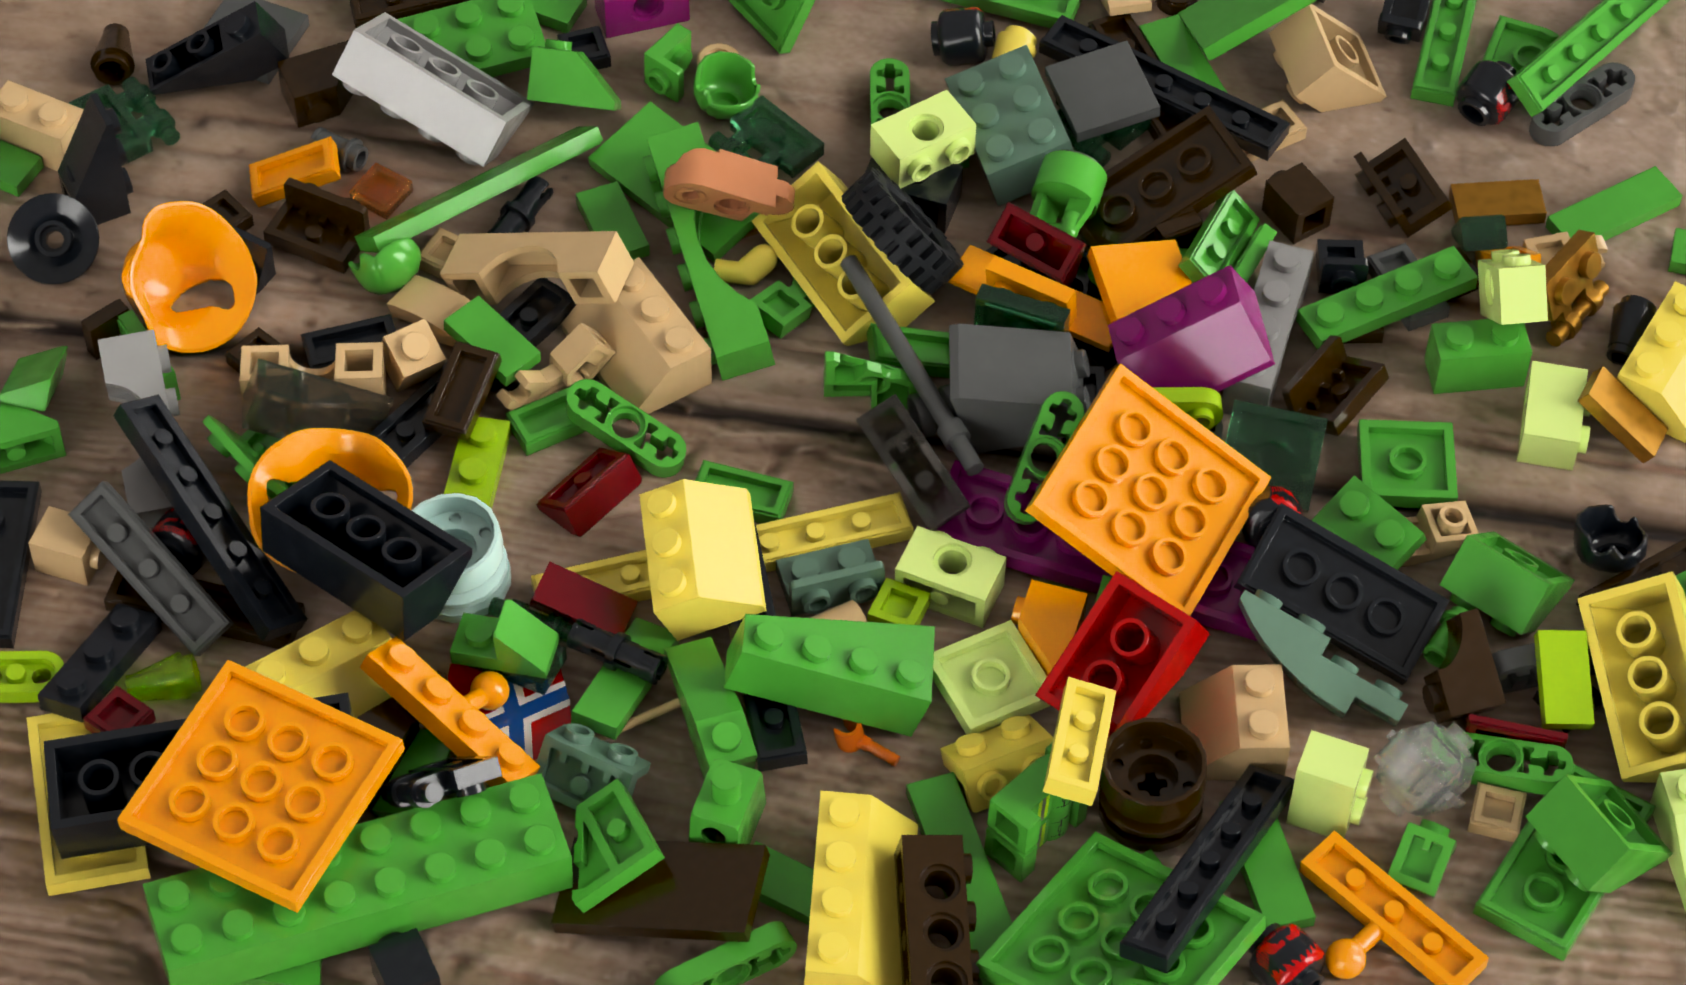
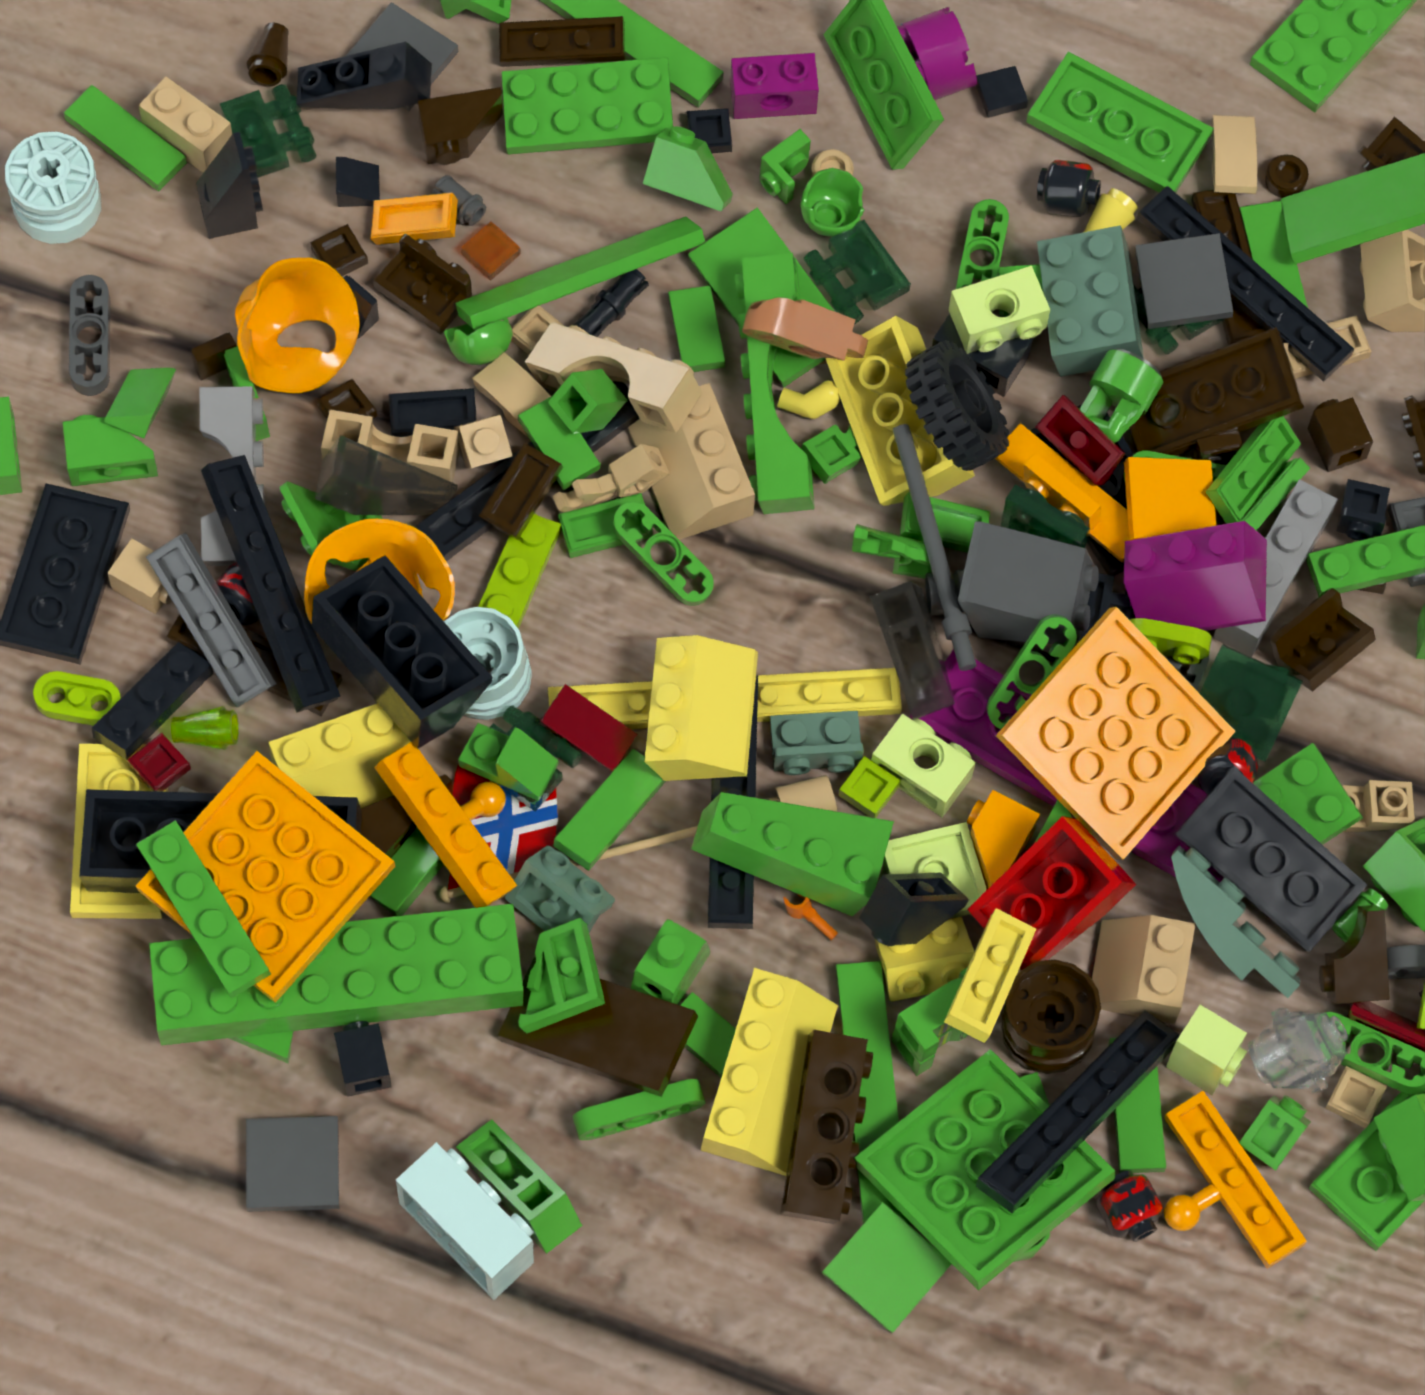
camera: 10 degrees right, 15 degrees up
black dish [7,193,100,284] -> none
slope [332,12,534,167] -> none
black plate [381,756,503,808] -> none
dark red slope [536,447,642,537] -> none
black pin [567,618,668,685] -> none
bright green slope [664,636,757,780] -> none
bright green tile [695,460,794,524] -> none
bright green plate [1357,419,1458,508] -> none
none -> bright green plate [136,820,271,999]
none -> black slope [336,157,380,207]
none -> bright green brick [548,369,627,434]
none -> black slope [859,872,969,946]

